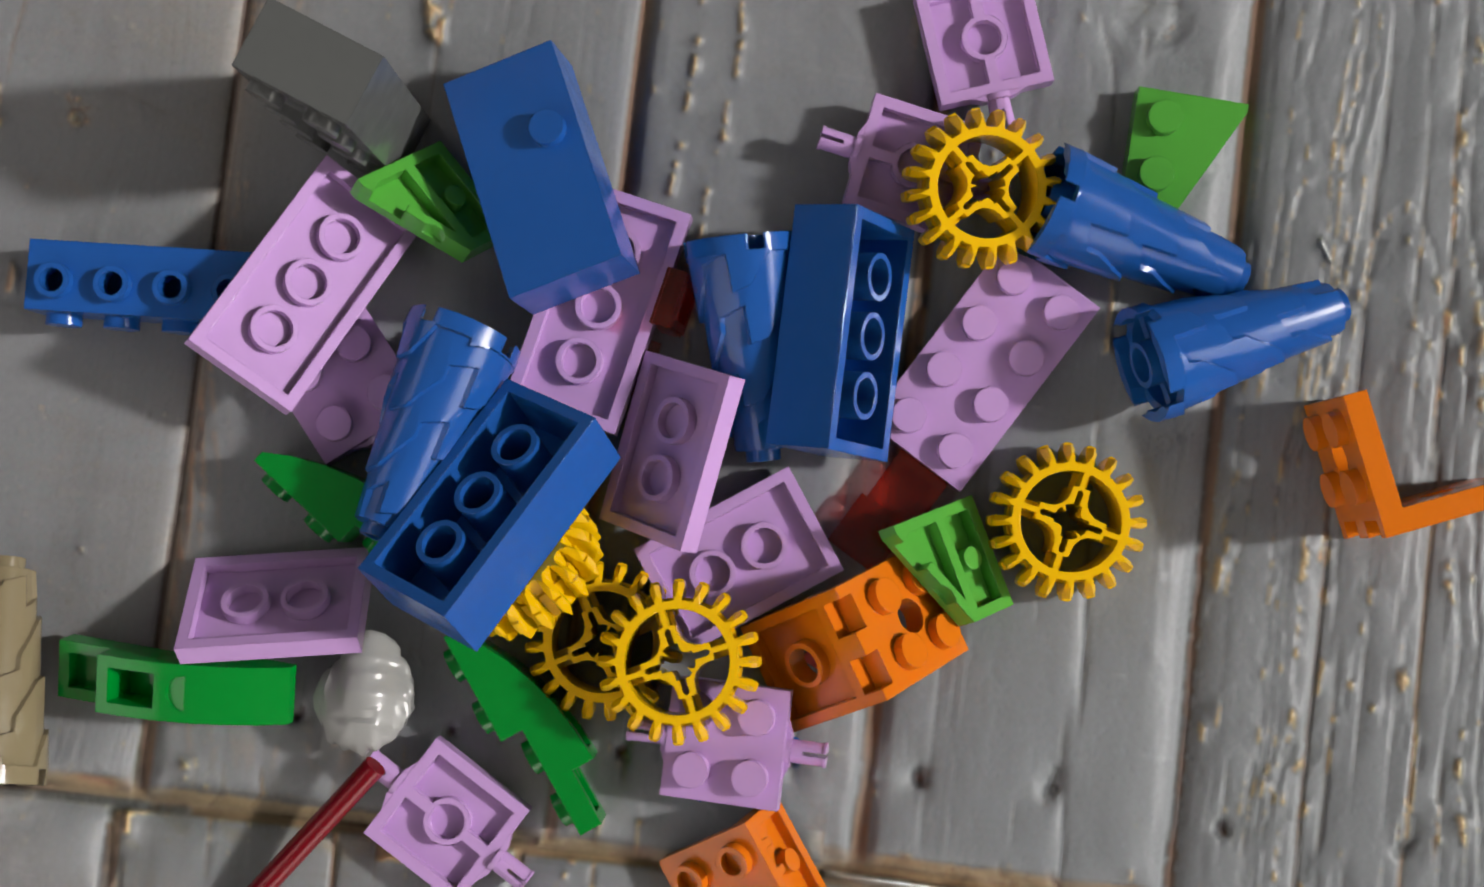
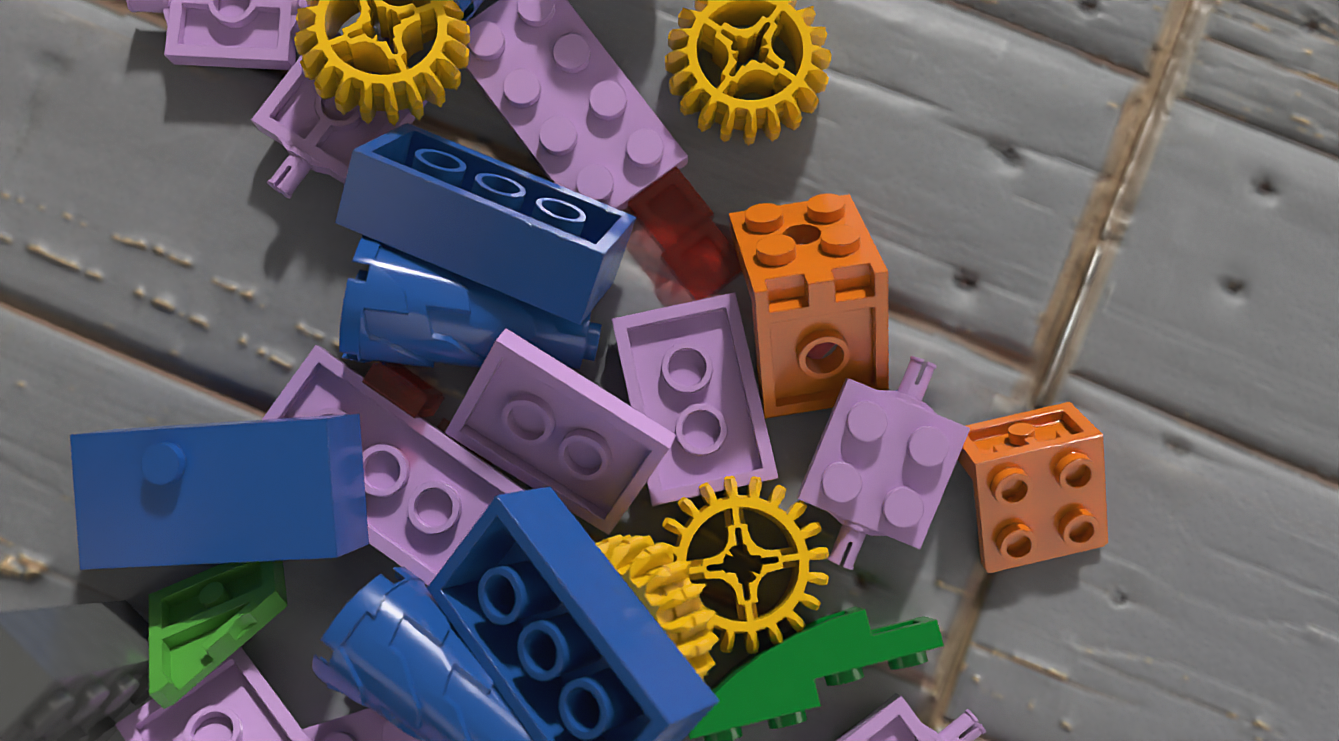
camera: 80 degrees left, 5 degrees down
yellow gear [596,579,762,746] -> none
bright green wing [878,495,1013,626] -> none

